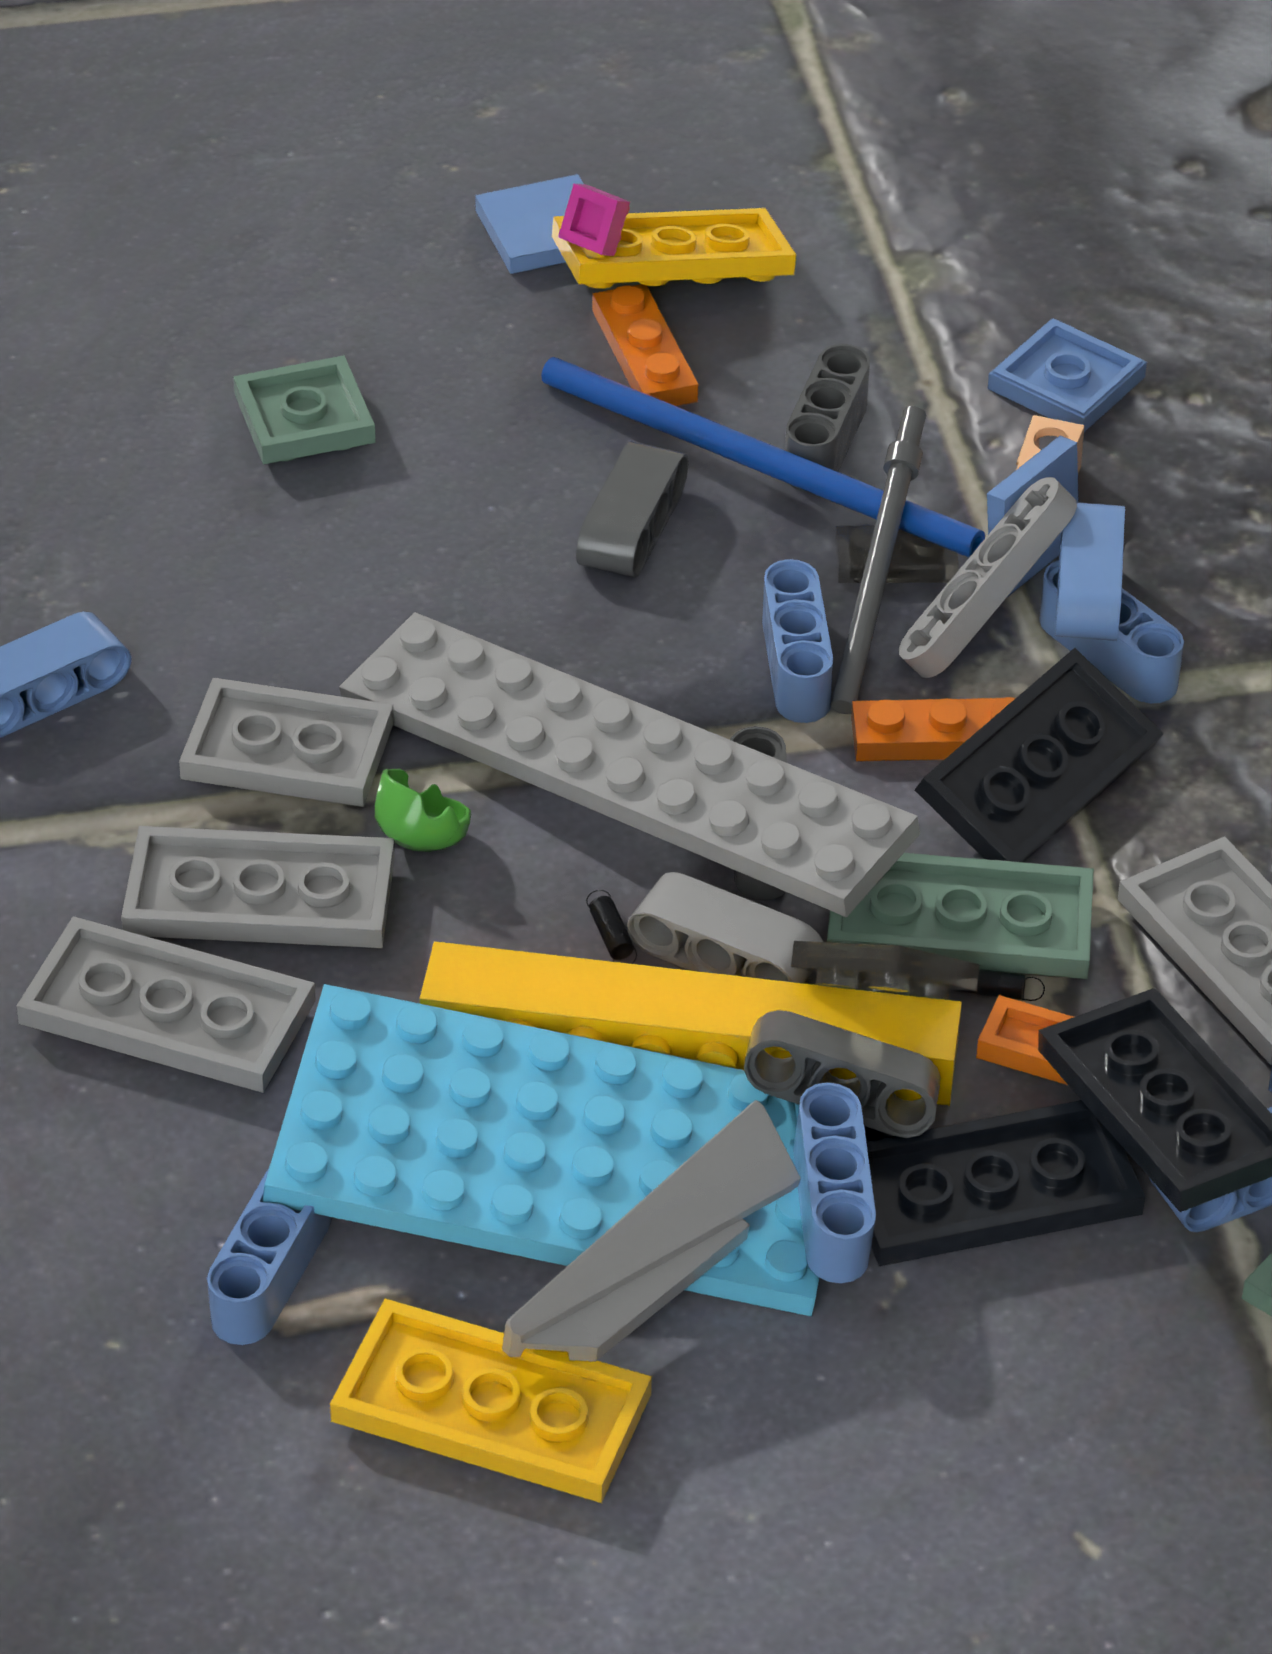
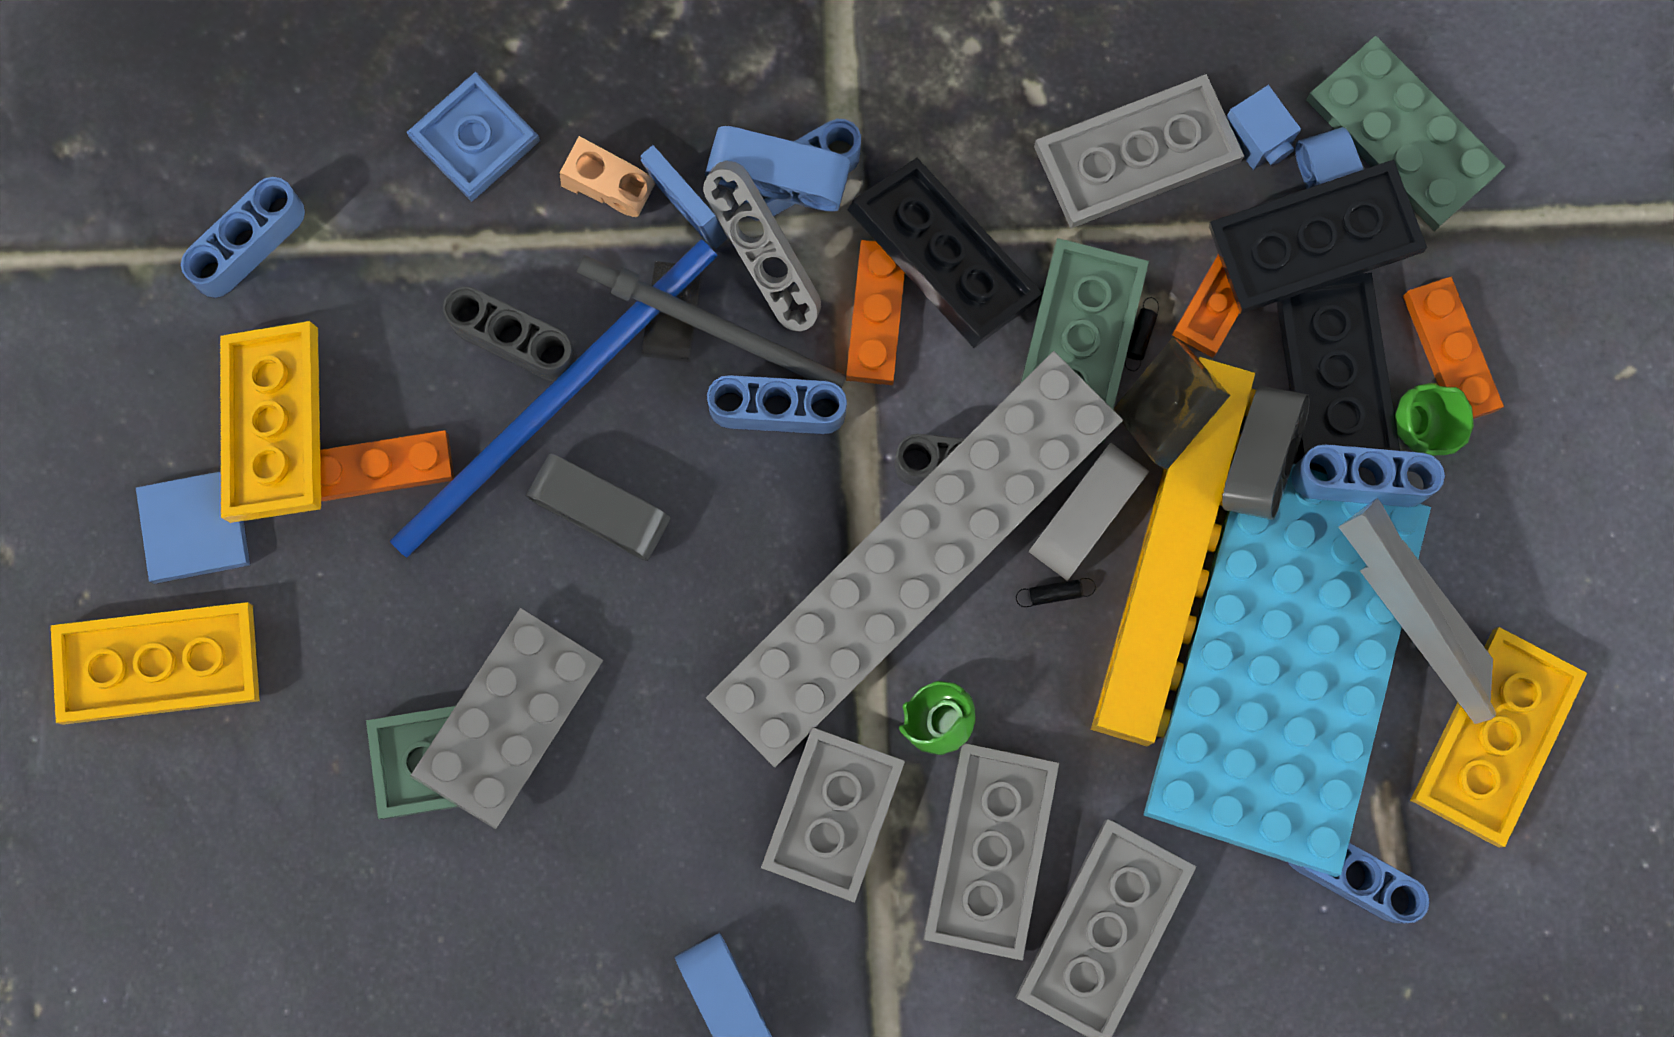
camera: 85 degrees left, 35 degrees up
dark pink tile [558,183,630,256] -> none
none -> yellow plate [51,602,260,725]
none -> medium blue beam [181,177,305,298]
none -> light grey plate [410,608,603,829]
none -> bright green hair [1395,383,1474,456]
none -> orange plate [1403,276,1504,419]

